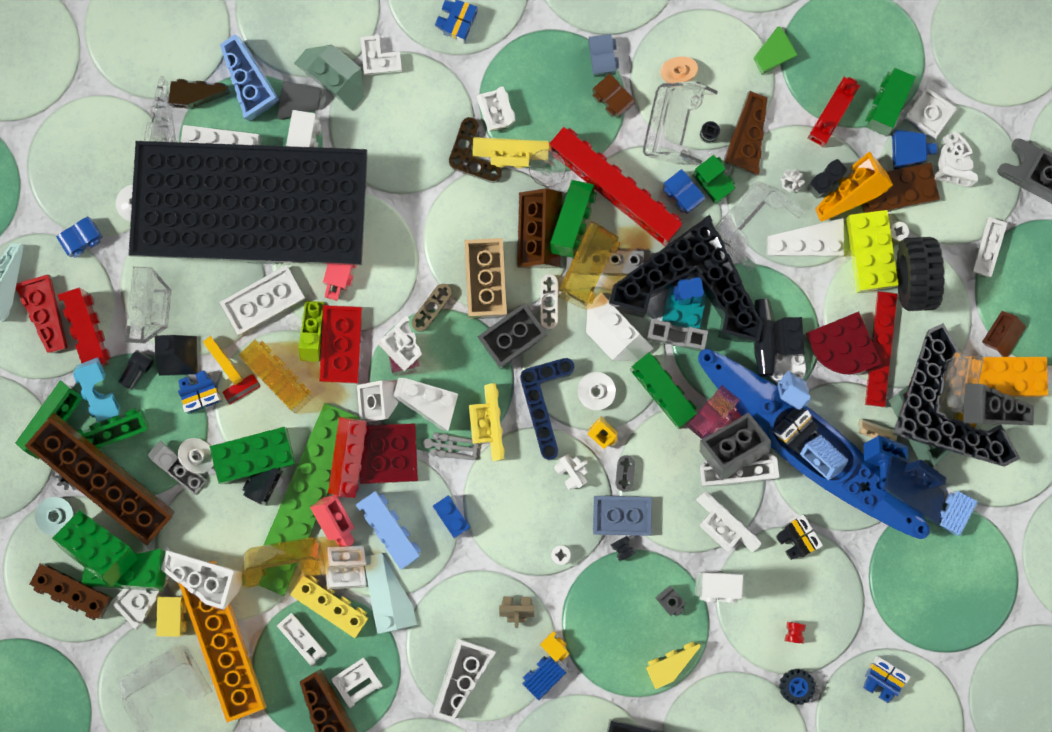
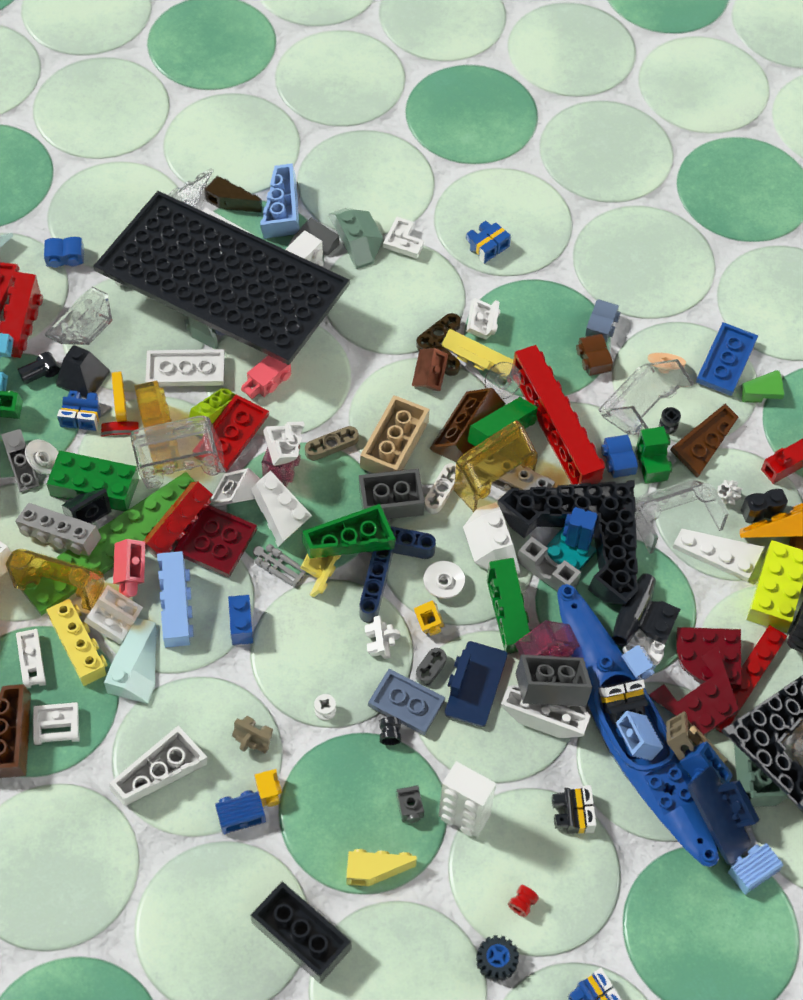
camera: 25 degrees right, 25 degrees down
white bracket [696,491,762,552] -> none
none -> light grey brick [15,503,102,556]
none -> clear windscreen [130,416,225,489]
none -> green wedge [302,504,396,558]
none -> copper panel [412,348,449,391]
none -> dark blue bracket [445,641,508,727]
none -> dark red wing [649,646,739,736]
none -> dark tan hinge [666,711,694,760]
none -> blue plate [696,322,758,396]

